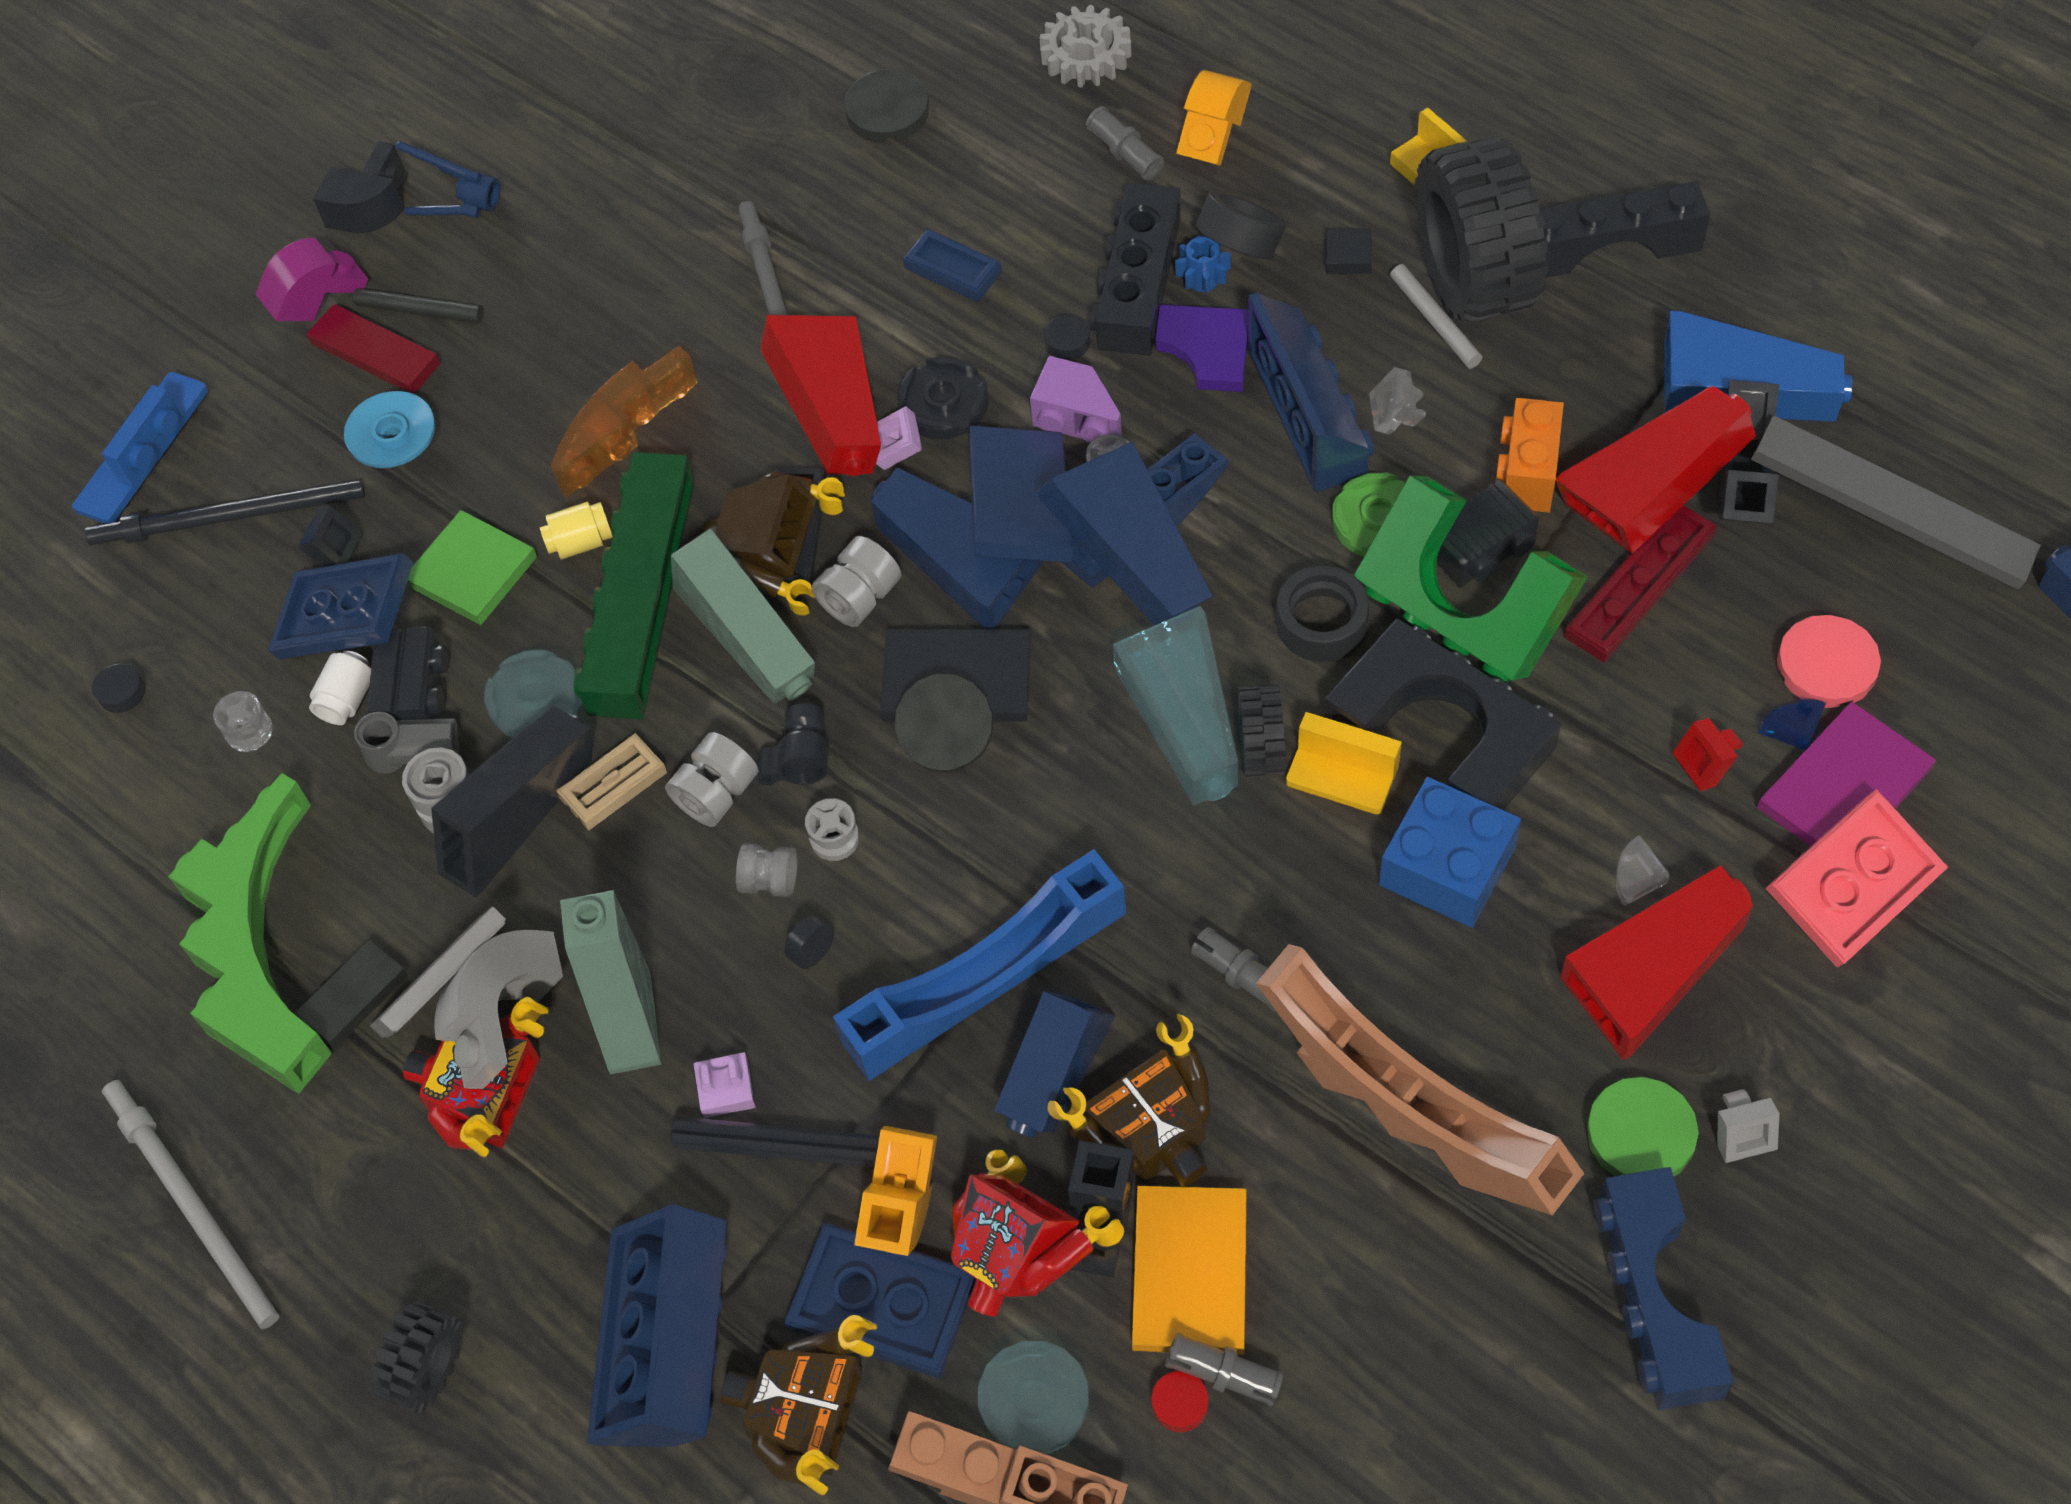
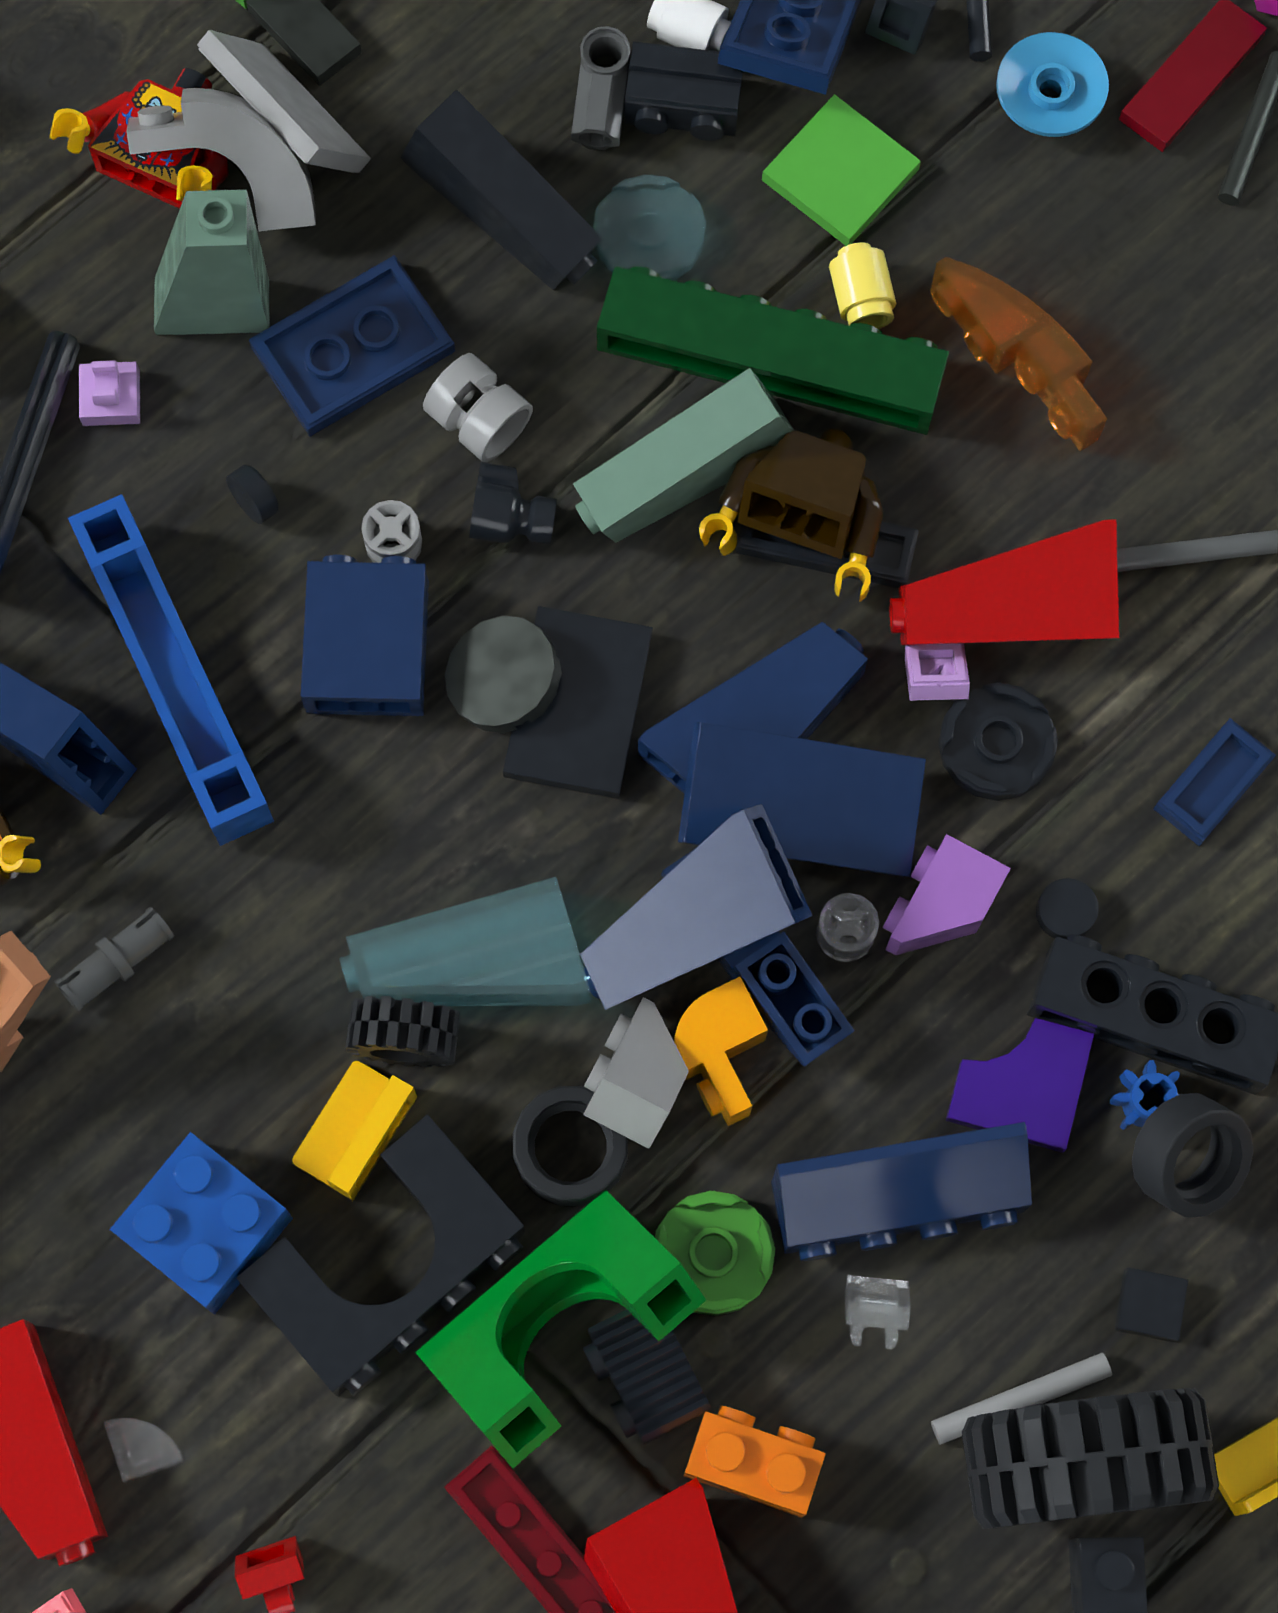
camera: 90 degrees right, 15 degrees up
light grey wheel [402,747,470,834] -> none
tan tile [557,733,667,831] -> none
clear wheel [736,843,797,898] -> none
light grey wheel [811,536,902,627] -> none
none -> dark blue tile [249,255,456,437]
none -> dark blue brick [301,555,429,716]
none -> light grey slope [583,997,689,1149]
none -> light orange brick [674,976,768,1126]

